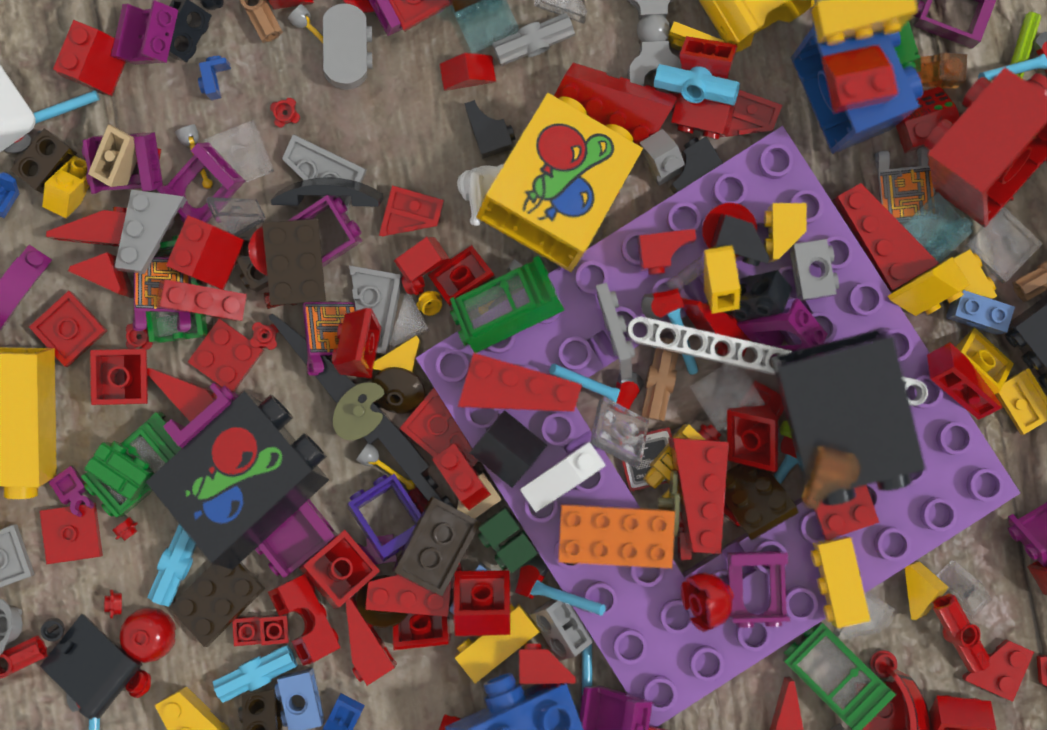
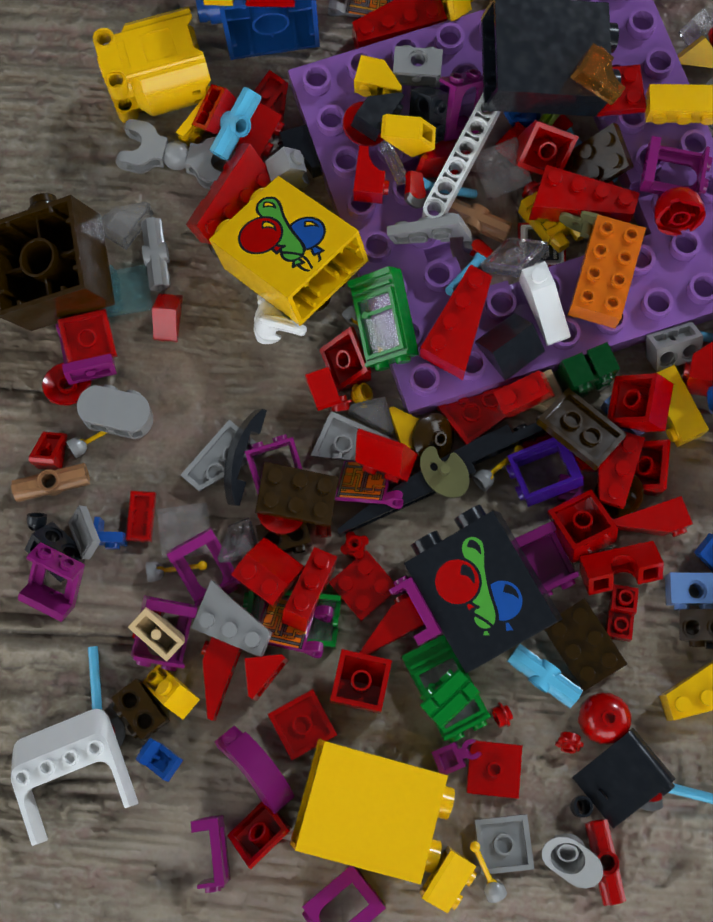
camera: 70 degrees left, 10 degrees down
red slope [53,20,126,97] -> none
red plate [125,670,151,698] -> none
red plate [126,323,153,350] -> none
medium azure piece [213,645,298,703] -> none
red plate [270,98,300,128] -> none
red wing [379,185,445,237] -> none
black arch [464,100,516,159] -> none
piece [515,557,606,615] -> none
none -> light grey tile [68,505,101,559]
none -> red plate [126,491,157,542]

